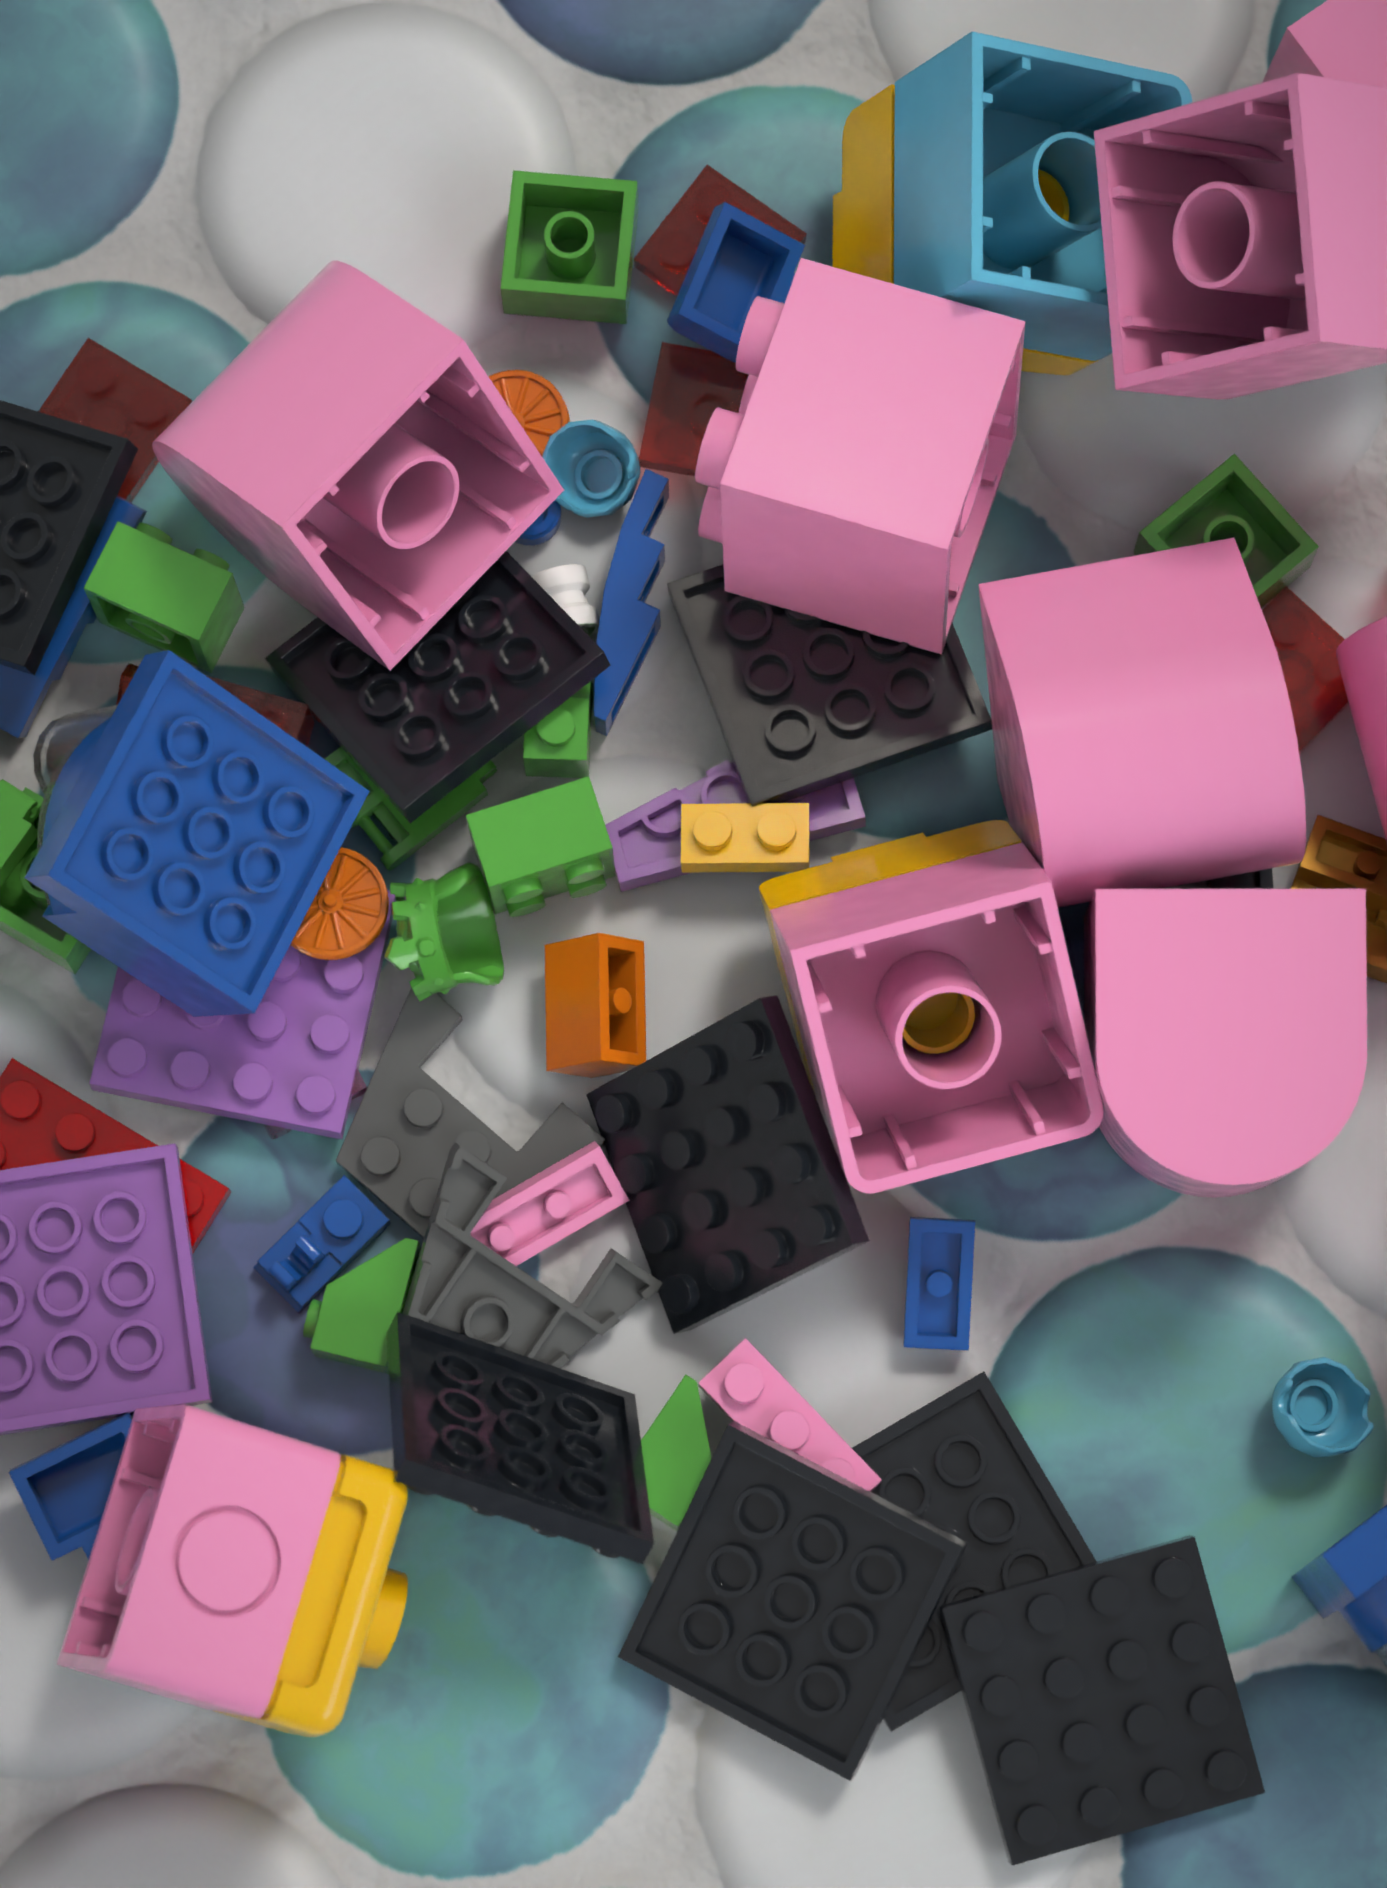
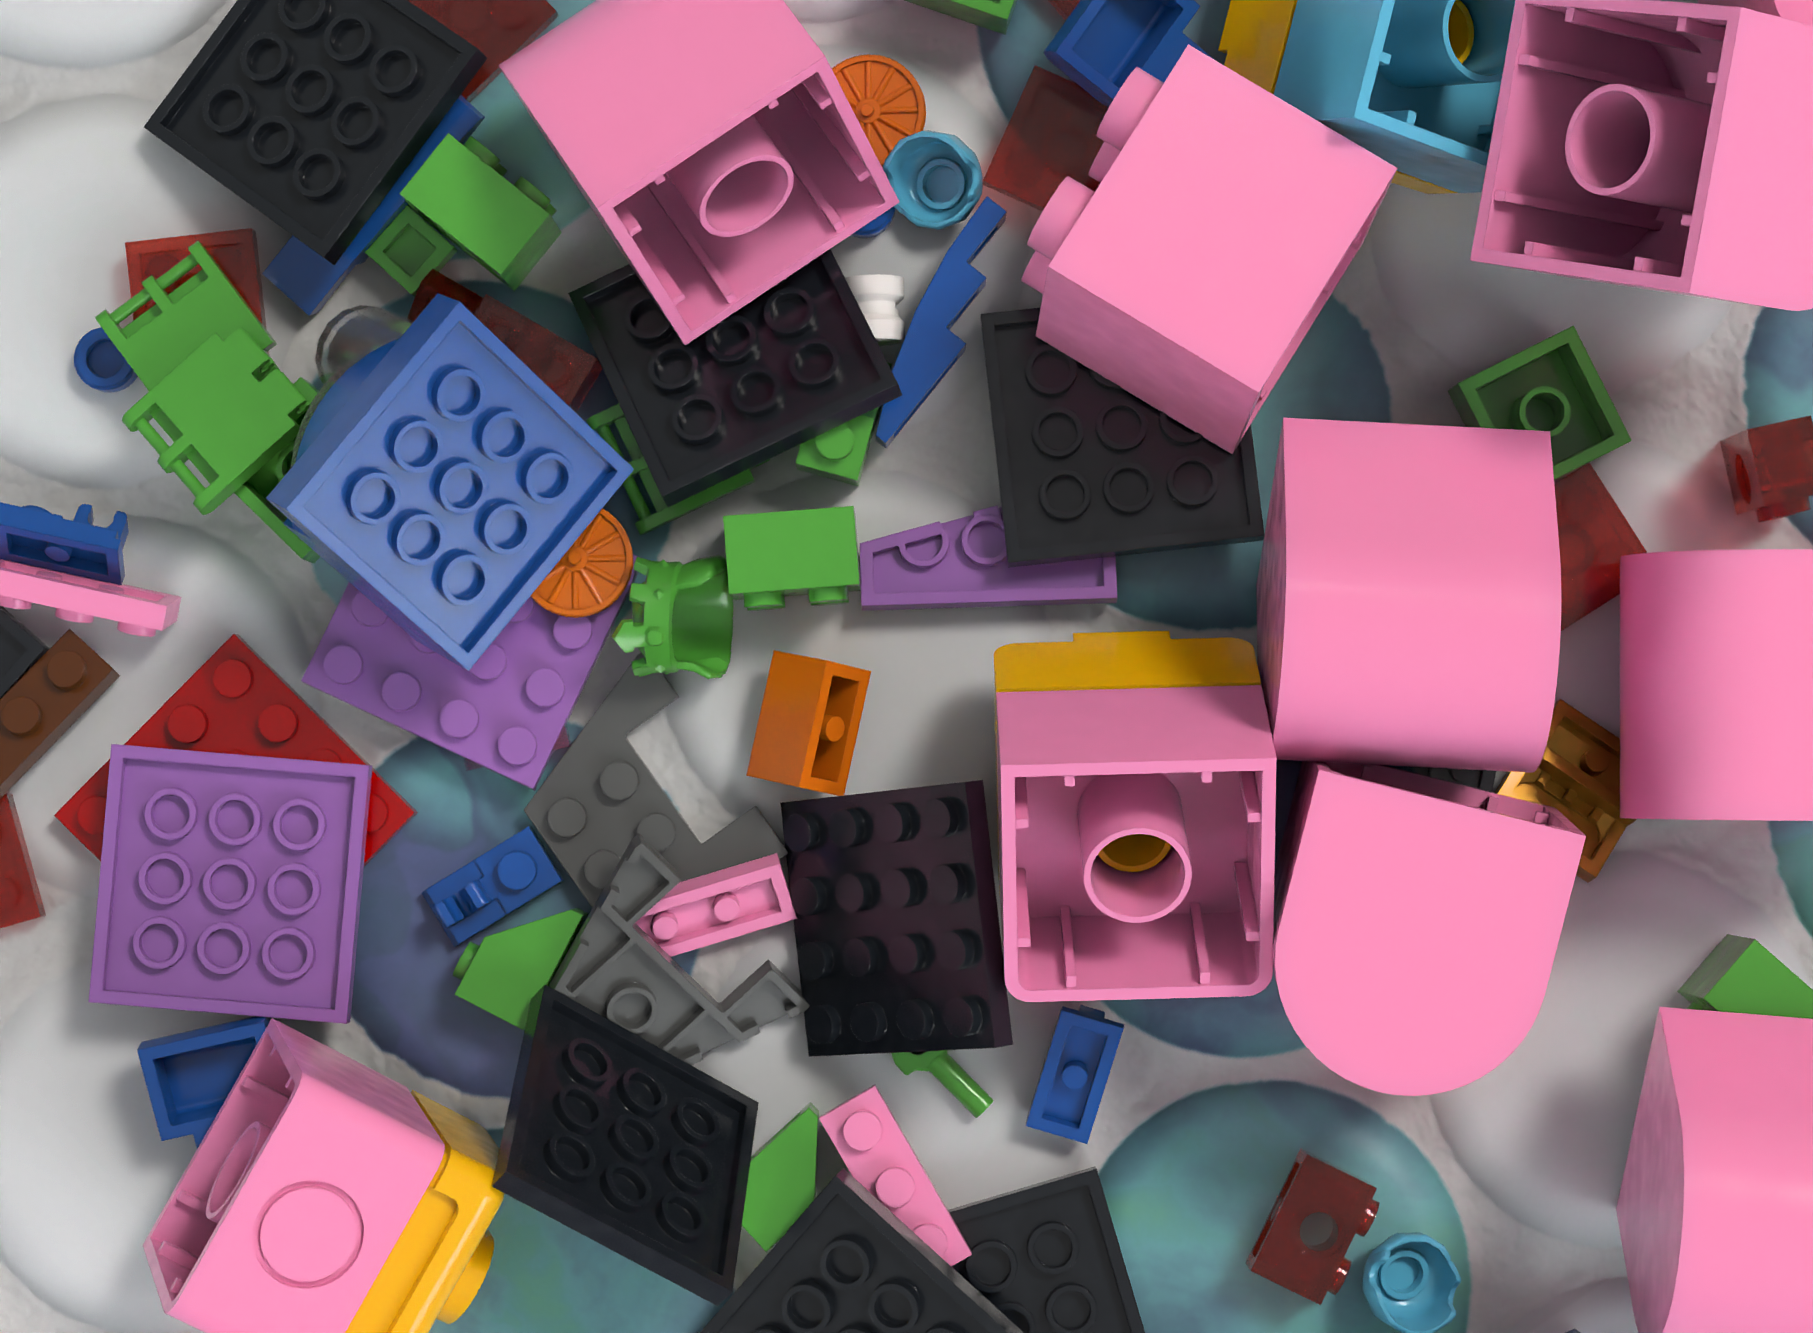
camera: 15 degrees right, 10 degrees up
yellow plate [681,803,810,873] -> none
none -> bright green plate [365,205,457,298]
none -> bright green bar [892,1050,994,1118]
none -> clear red brick [1245,1149,1380,1305]

